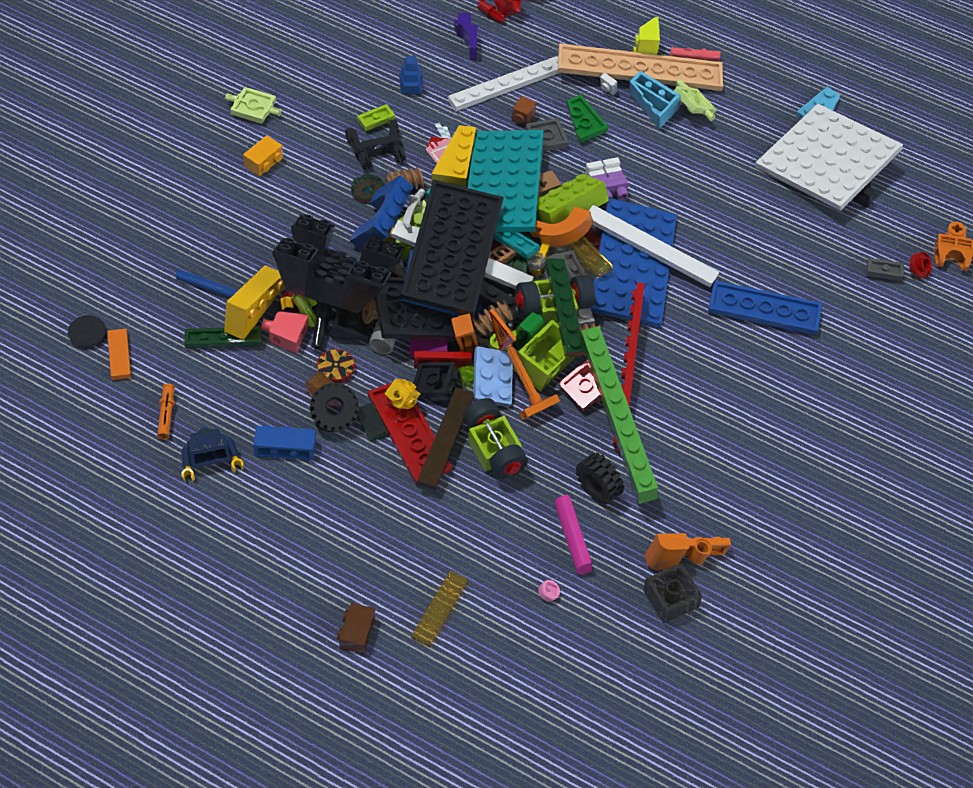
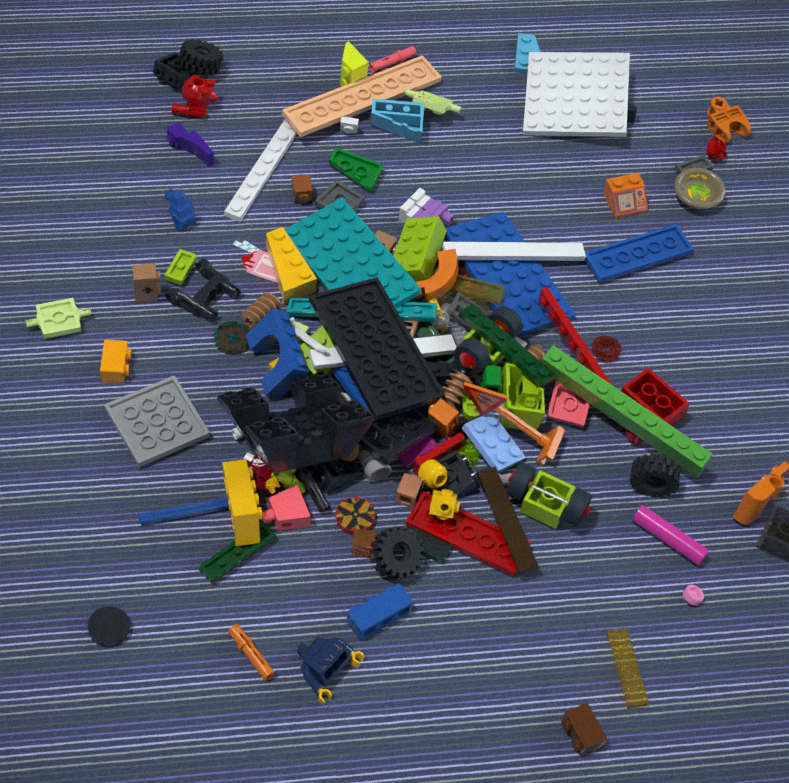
camera: 40 degrees left, 0 degrees up
orange tile [107,328,131,380] -> none
none -> light grey plate [104,375,210,467]
none -> medium nougat brick [132,263,161,303]
none -> nougat brick [395,473,422,508]
none -> yellow head [418,459,448,489]
none -> clear red gear [591,336,621,362]
none -> orange slope [603,173,648,219]
none -> red brick [621,368,690,426]
none -> dark tan piece [674,168,726,210]

